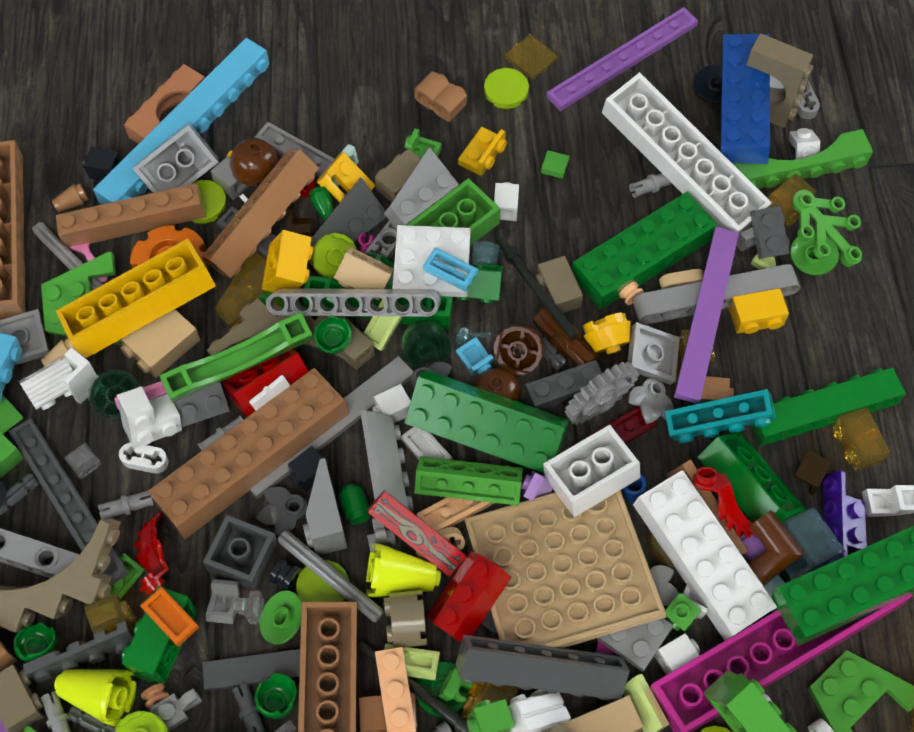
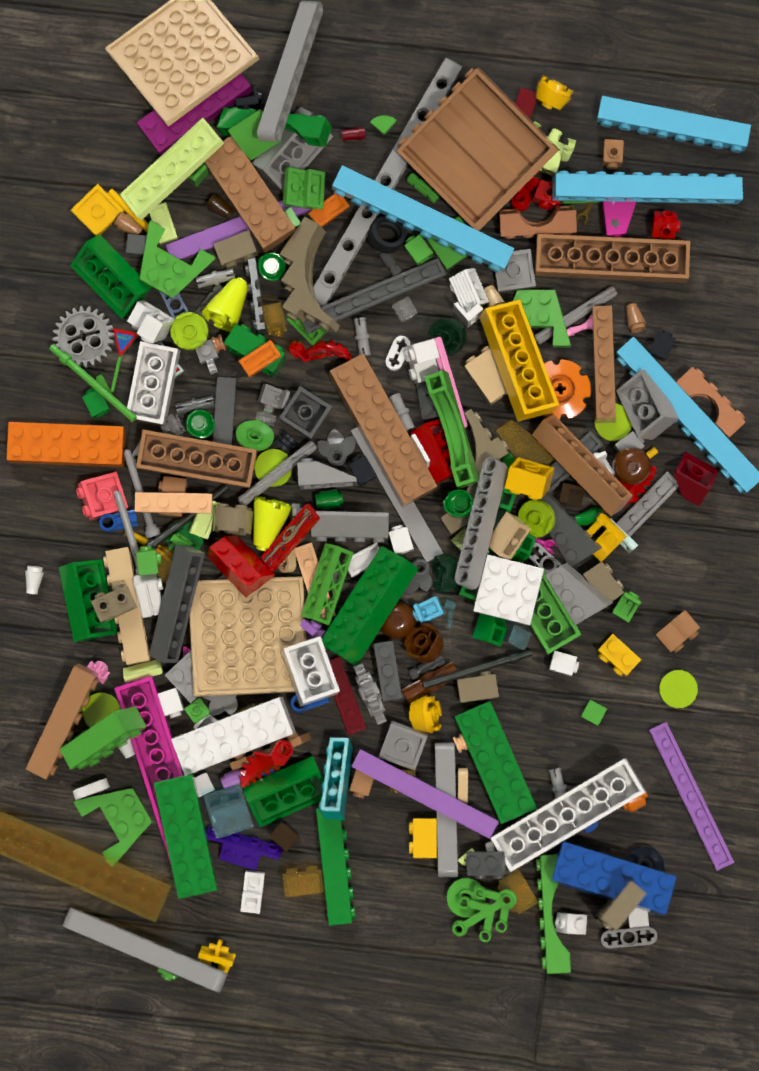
camera: 105 degrees right, 20 degrees up
medium azure tile [423,247,478,292] -> none
clear yellow piece [505,35,558,80] -> none
light grey plate [628,378,674,424] -> none
reddish brown brick [747,510,806,586] -> none
none -> dark red slope [674,452,719,506]

